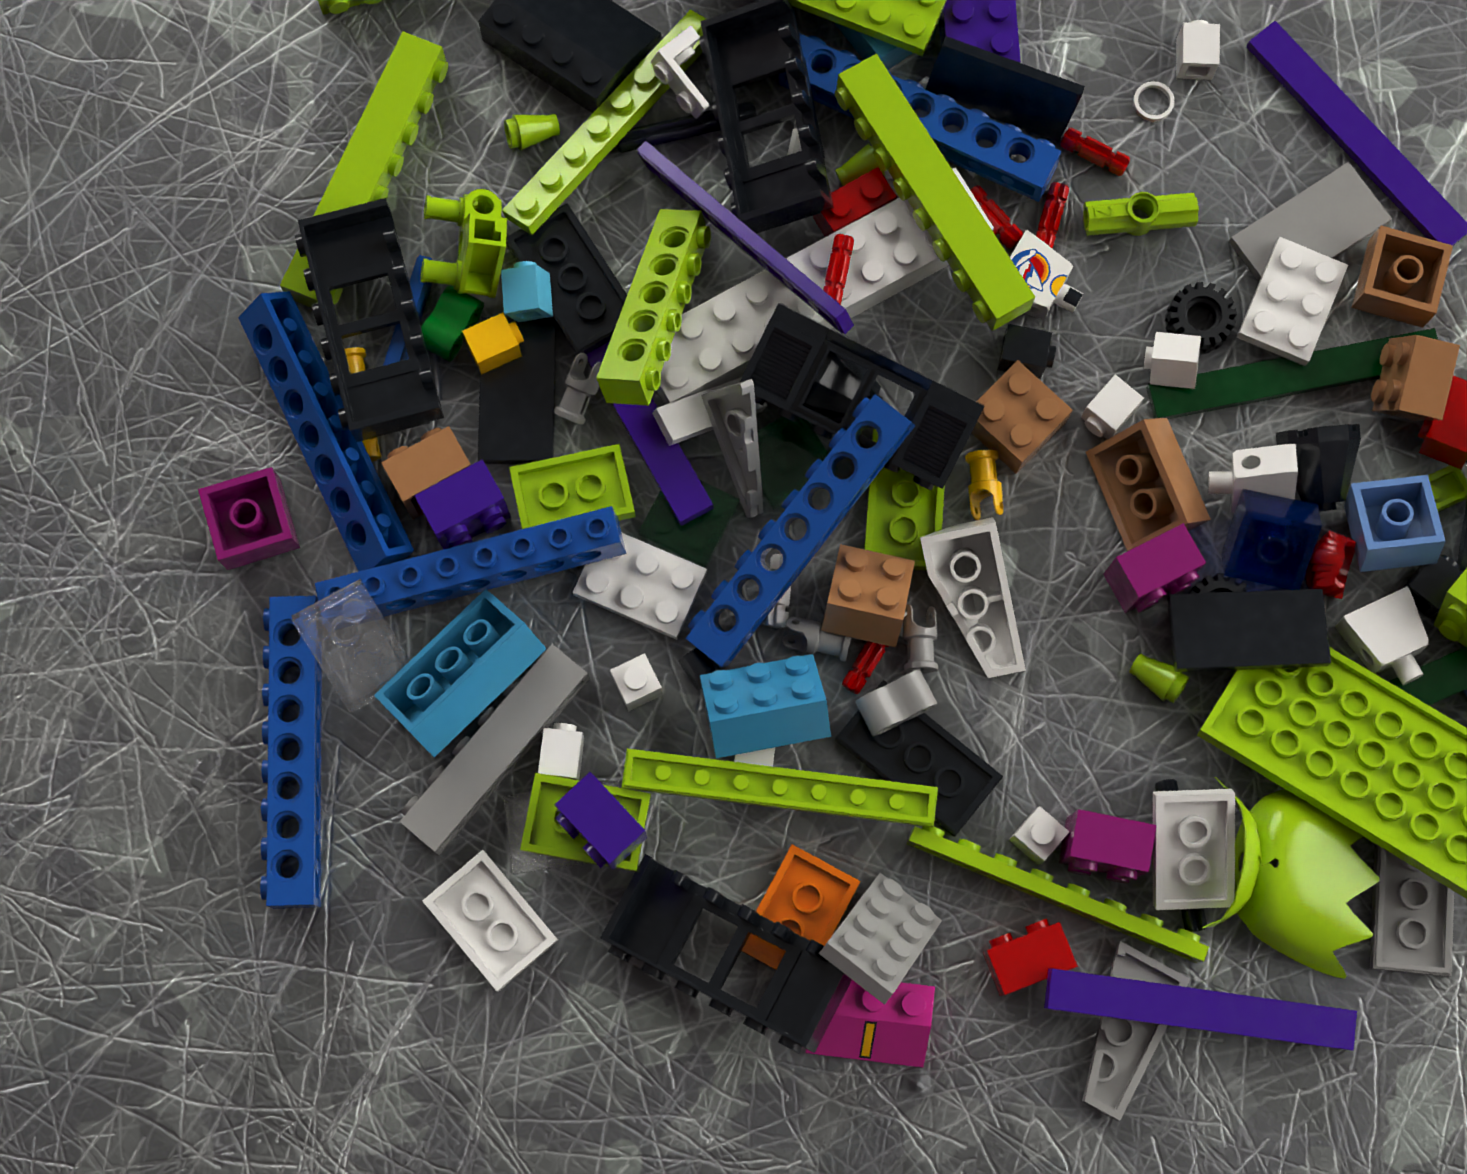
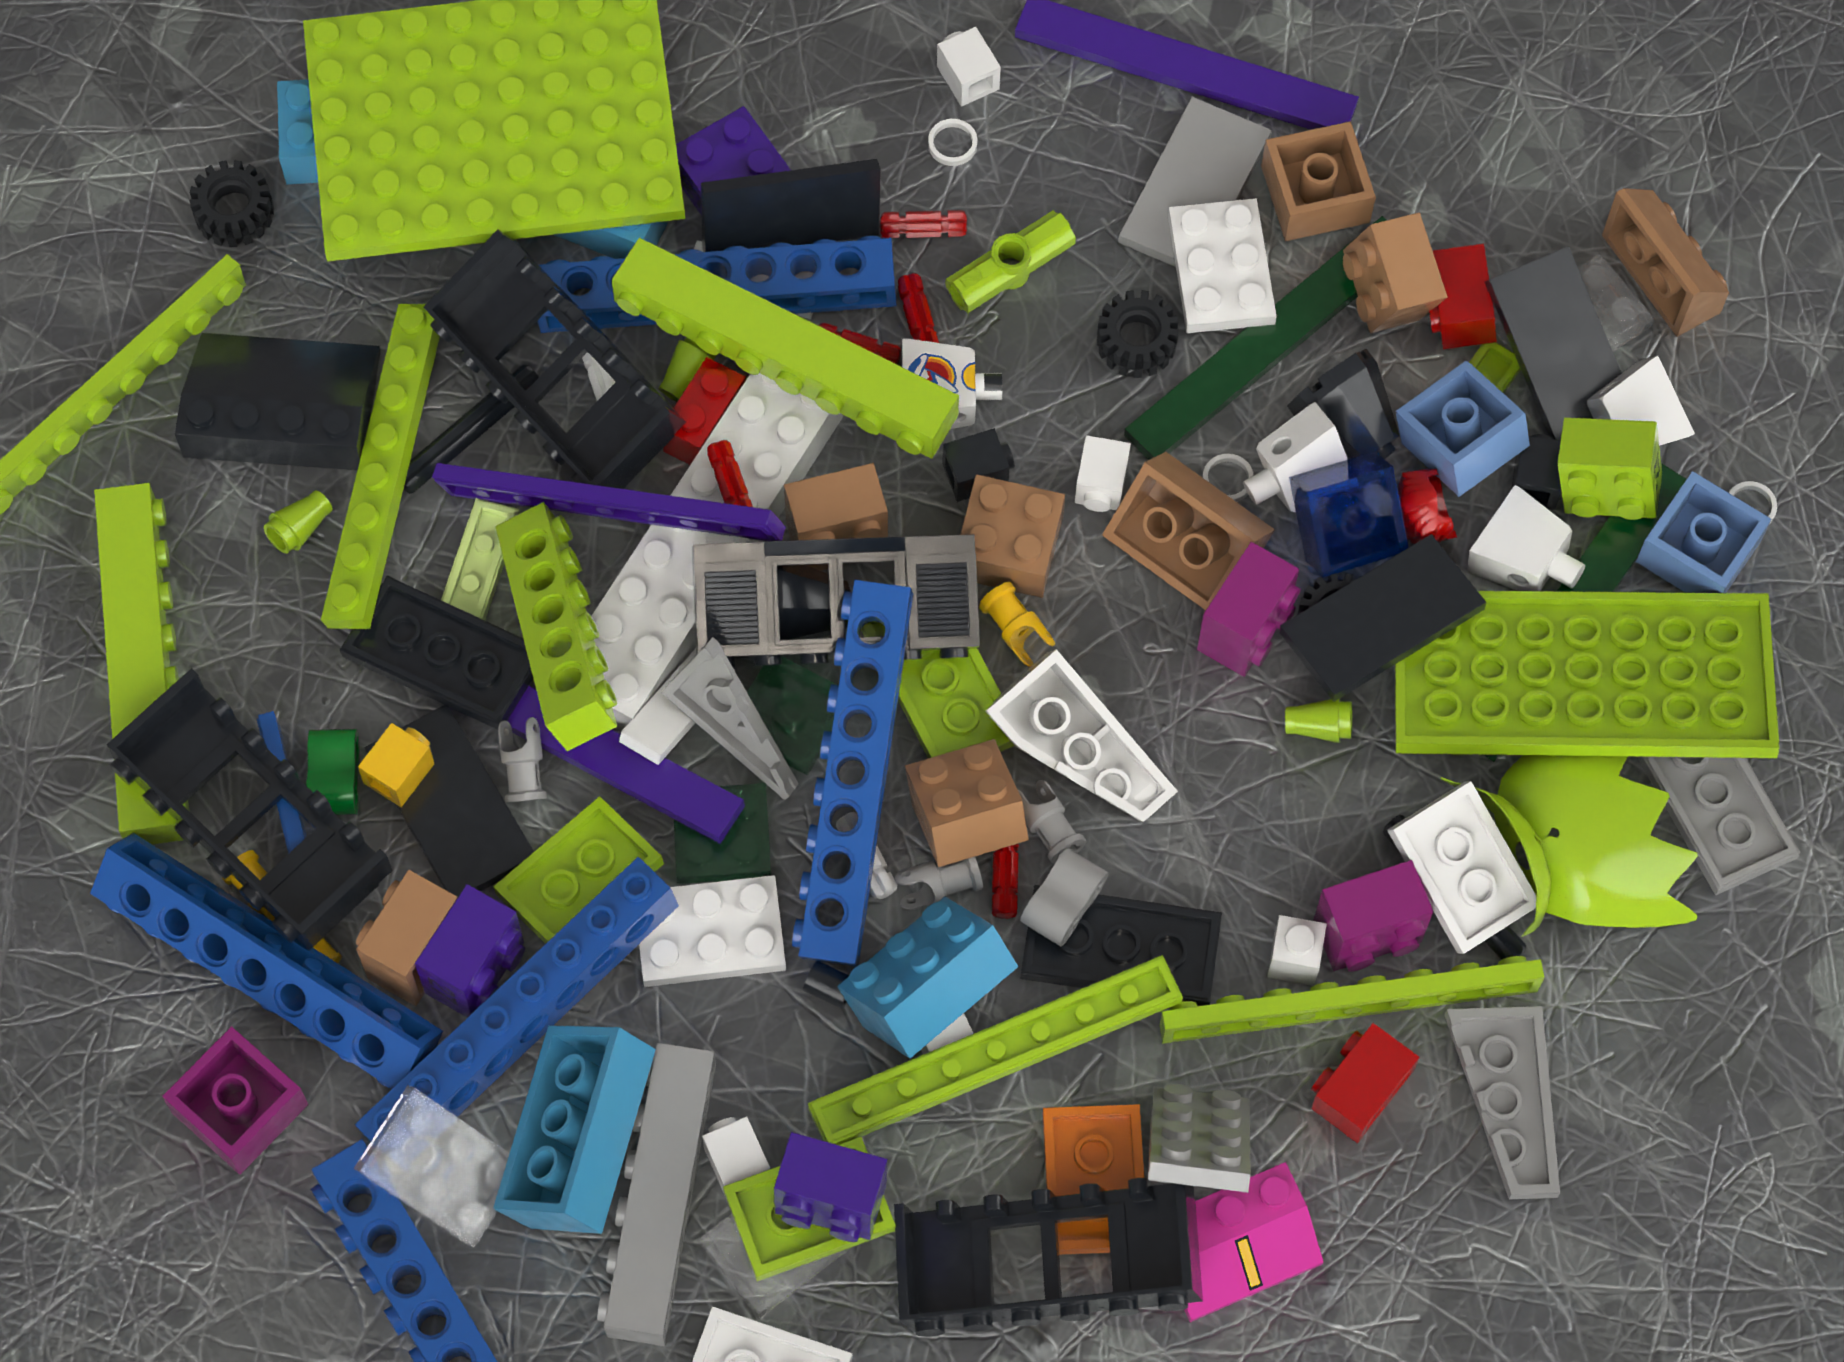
camera: 30 degrees left, 10 degrees down
lime piece [420,189,507,298] -> none
medium azure brick [501,261,553,322] -> none
white brick [610,653,663,712] -> none
white bracket [651,26,709,119] -> none
dark purple tile [1044,968,1357,1051] -> none
white brick [1144,332,1201,389] -> none
none -> yellowish green tile [441,498,520,620]
none -> medium nougat brick [784,463,888,571]
none -> white piece [1202,454,1254,502]

